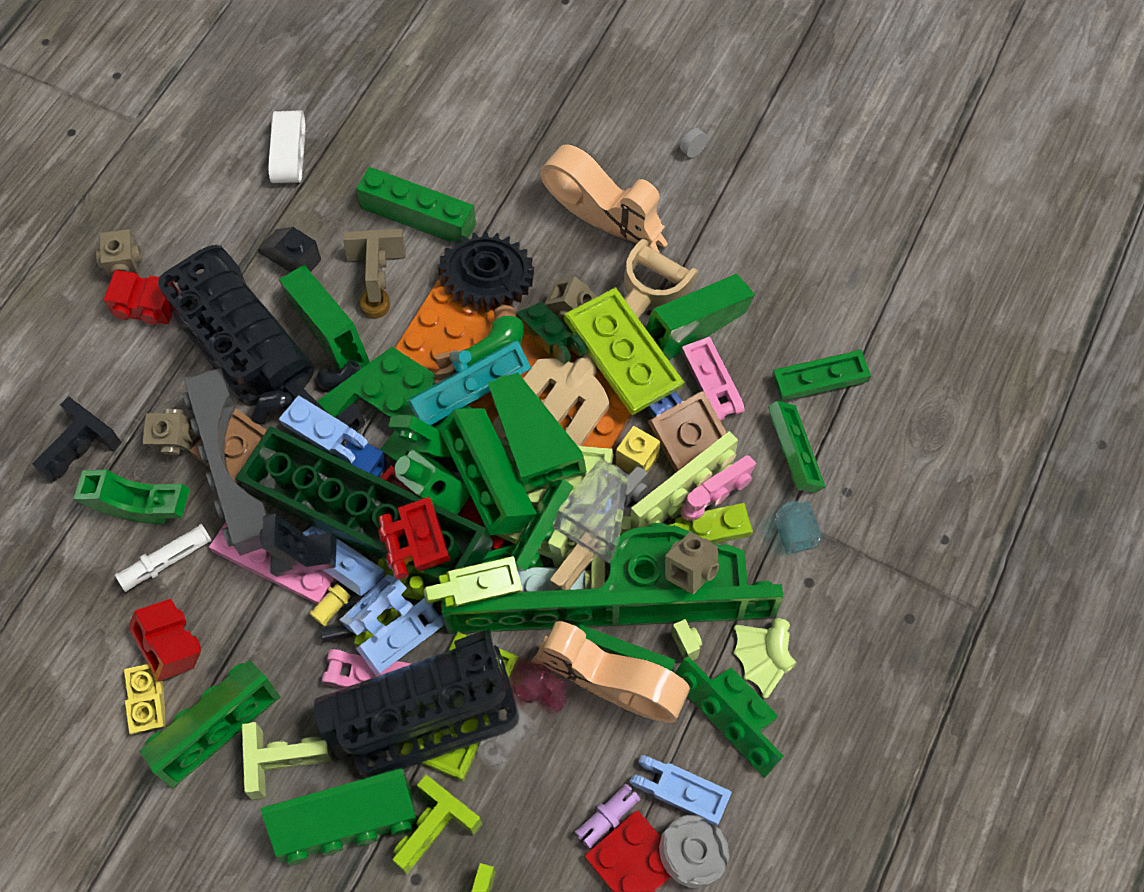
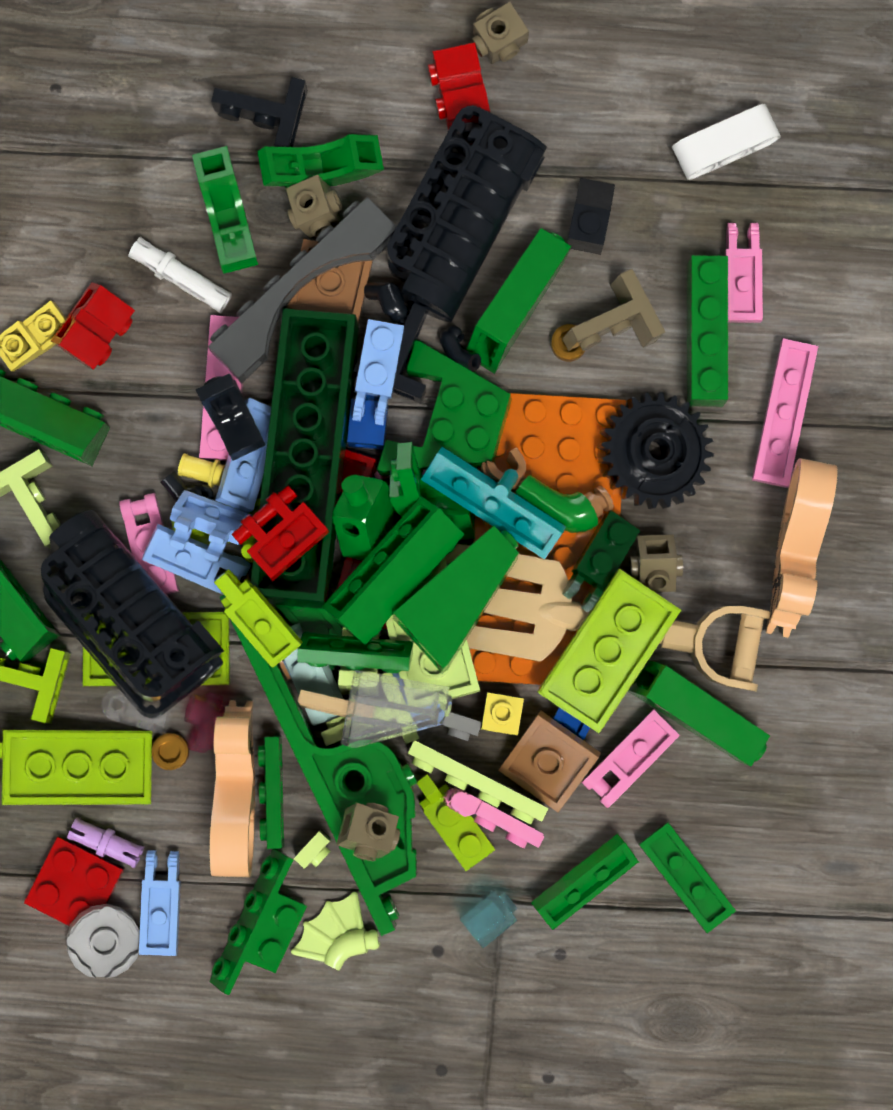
camera: 65 degrees right, 20 degrees up
none -> lime tile [1,730,152,805]
none -> pearl gold tile [151,733,189,770]
none -> green arch [257,134,384,190]
none -> bright pink hinge [724,223,763,323]
none -> bright pink plate [752,338,818,488]

